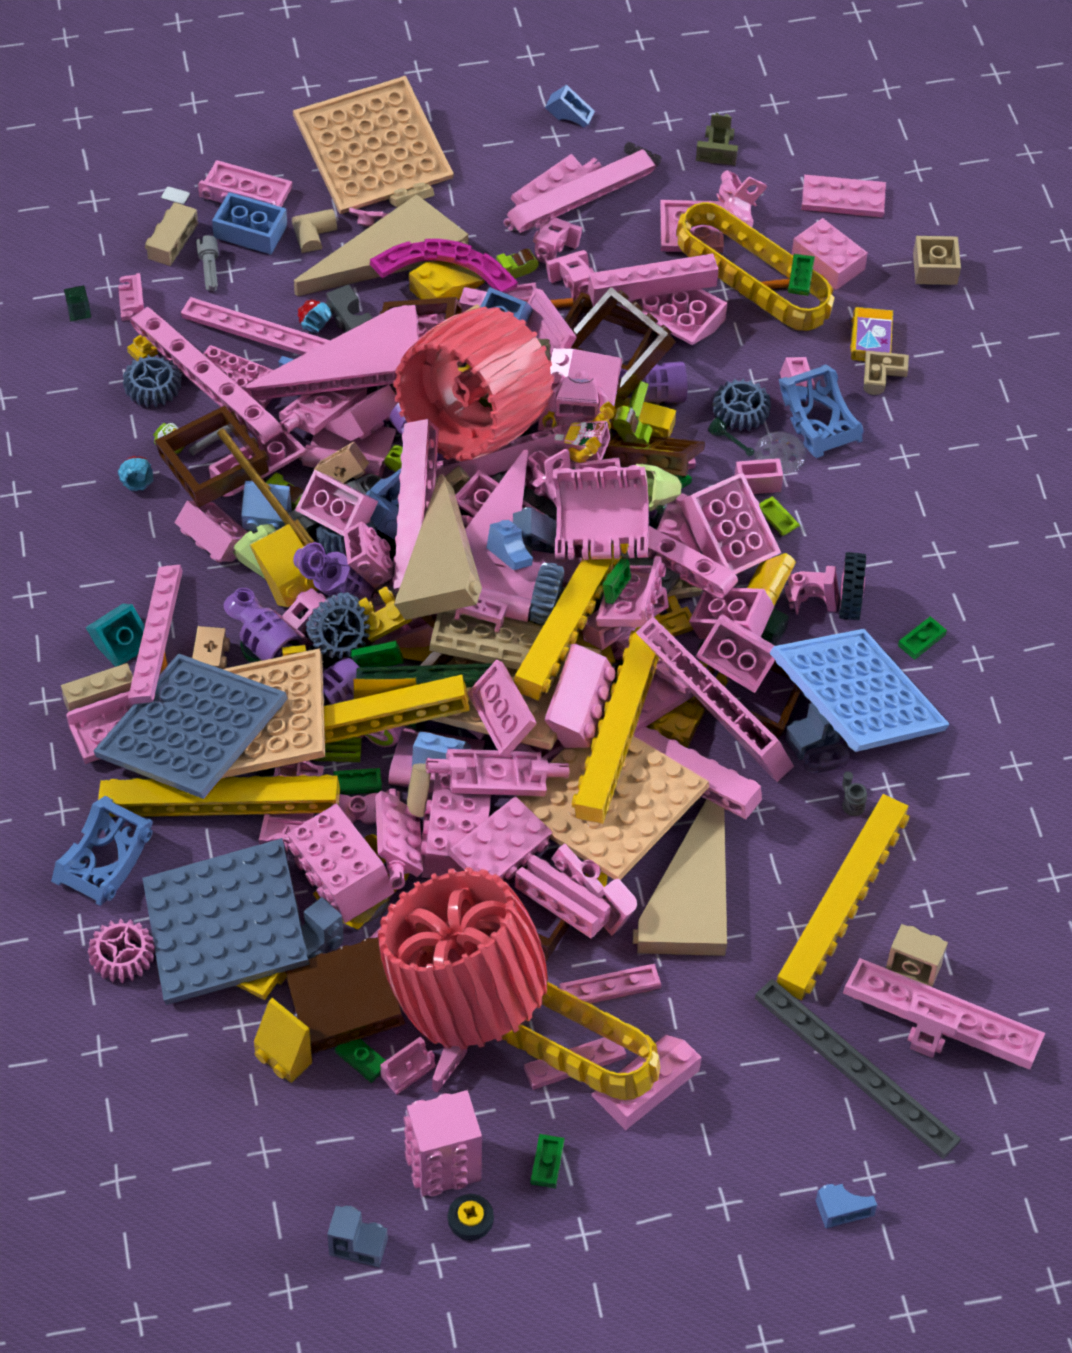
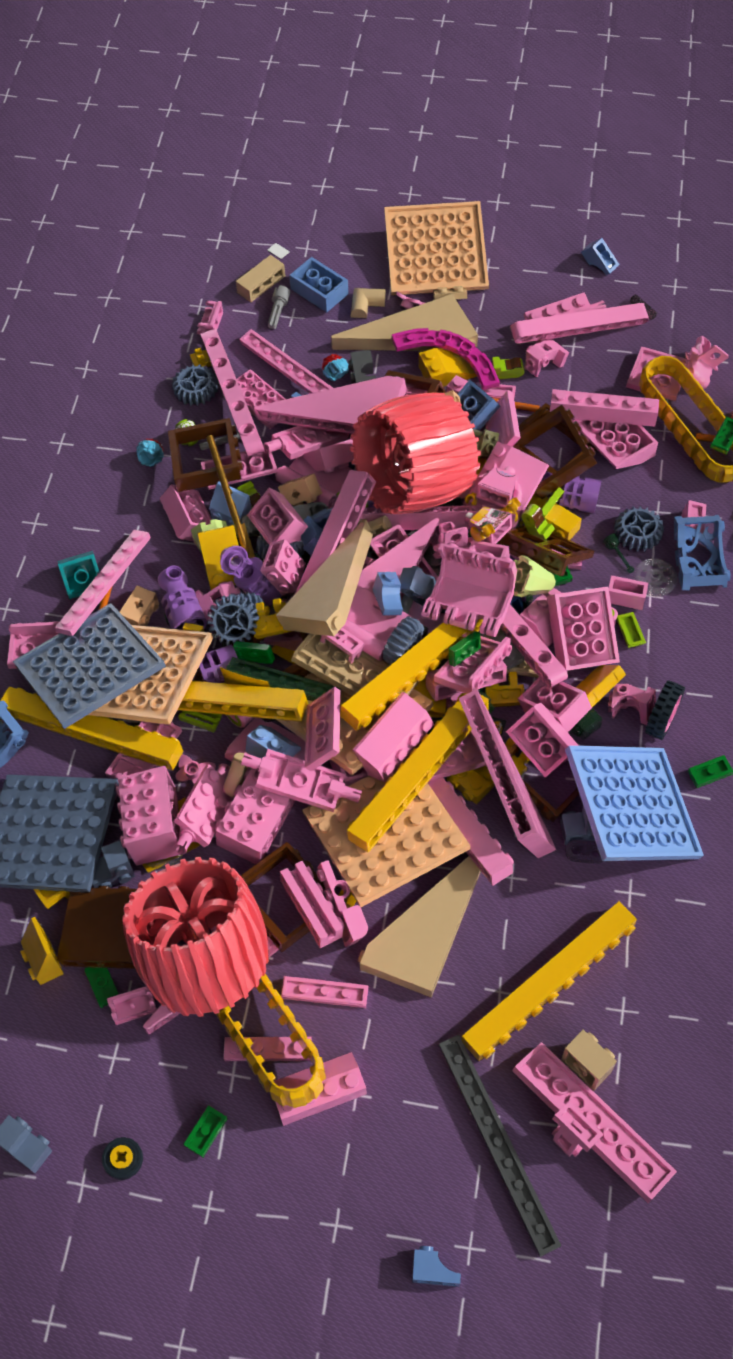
camera: 25 degrees right, 5 degrees up
tan brick [61,663,133,712] -> none
clear green brick [63,285,91,322] -> none
bright pink bracket [198,160,293,207] -> none
green plate [333,768,382,795] -> none
bright pink brick [403,1090,482,1197] -> none
bright pink bracket [448,796,553,880] -> none
bright pink tile [546,250,594,303] -> none
olive tile [696,113,738,166] -> none
dark grey piece [842,772,867,816] -> none

